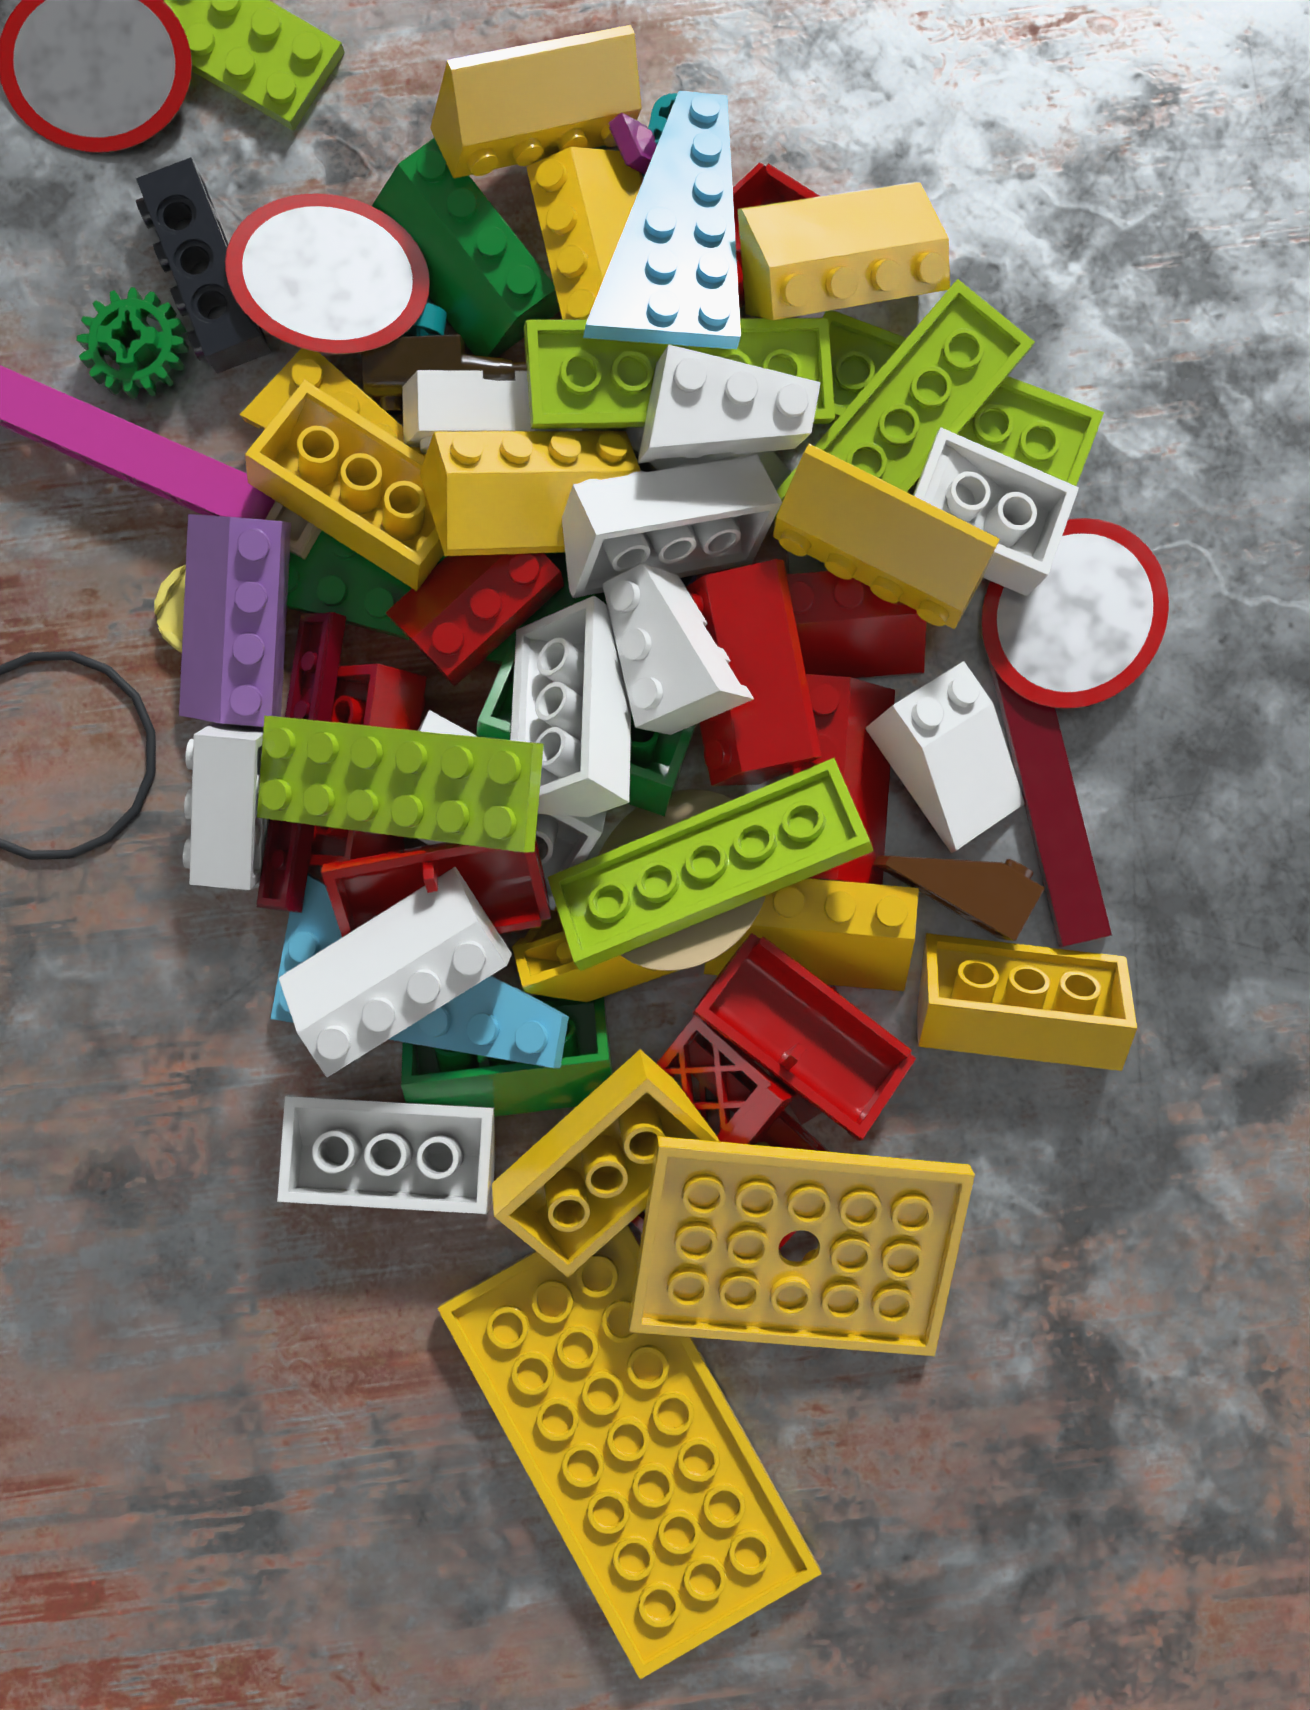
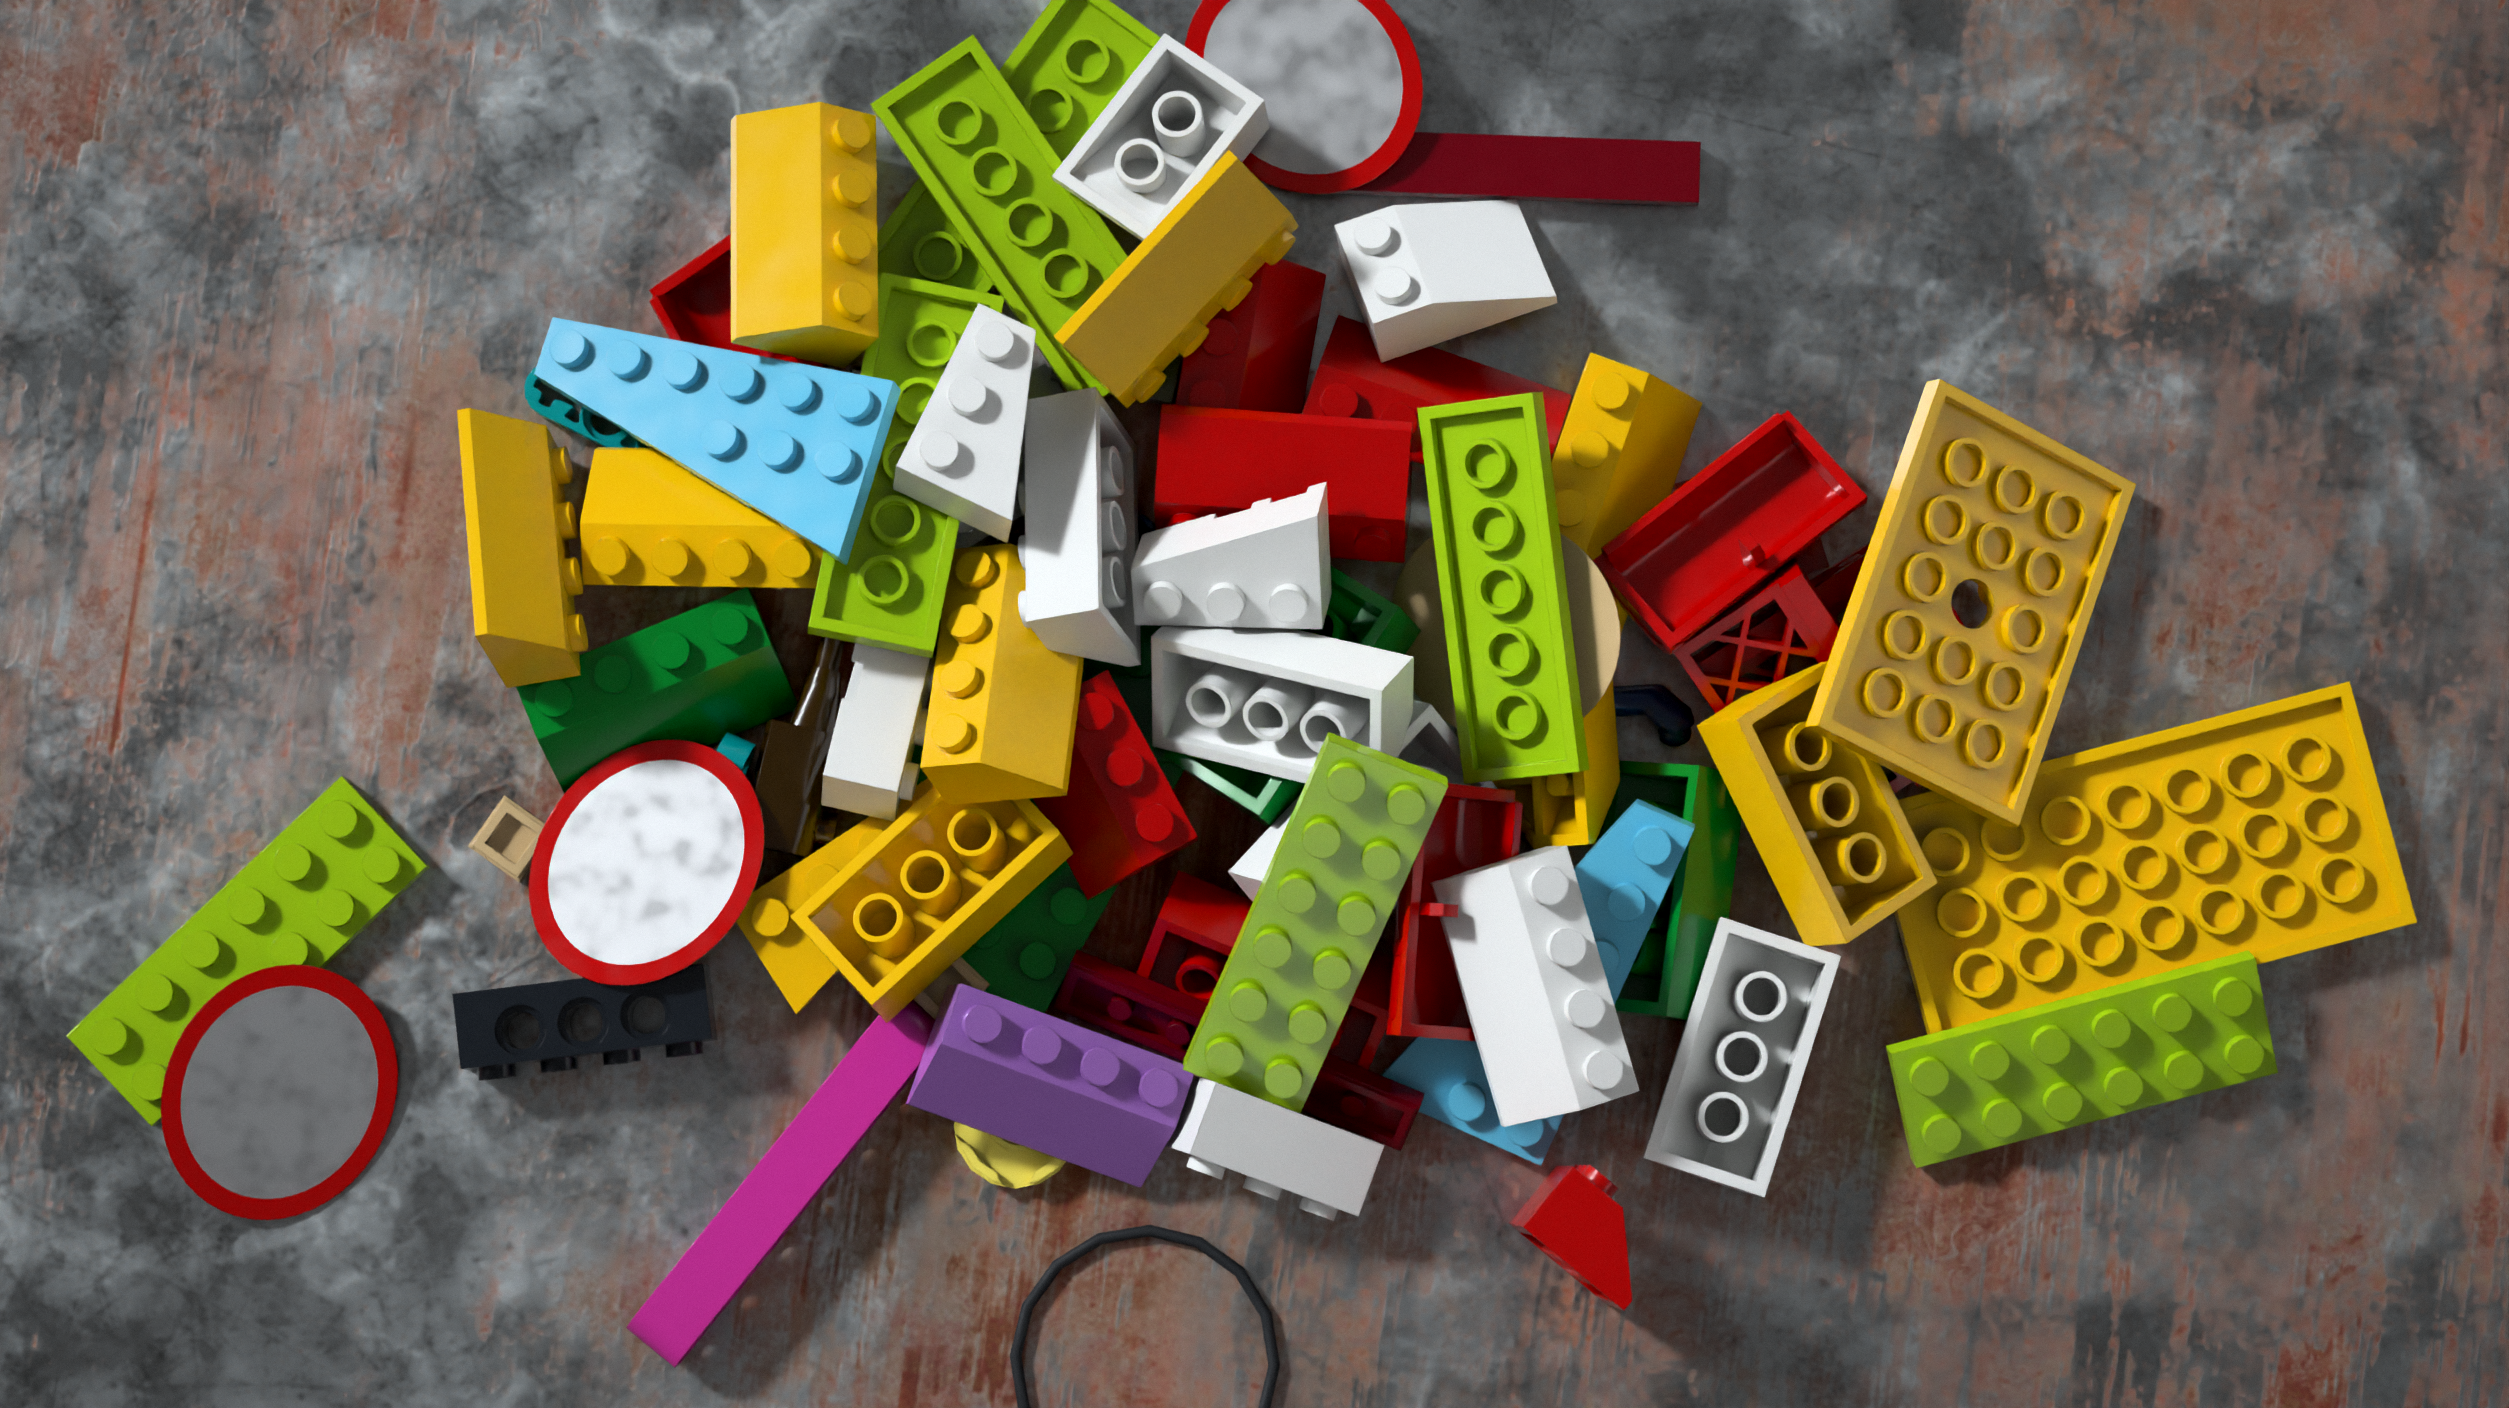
camera: 85 degrees left, 0 degrees up
green gear [76,287,189,399] -> none
magenta tile [609,113,657,175] -> none
reddish brown slope [873,856,1045,941] -> none
yellow slope [917,933,1137,1071] -> none
none -> tan tile [468,795,545,883]
none -> red slope [1509,1164,1632,1311]
none -> dark blue arm [1613,684,1695,747]
none -> lime plate [1886,950,2278,1168]

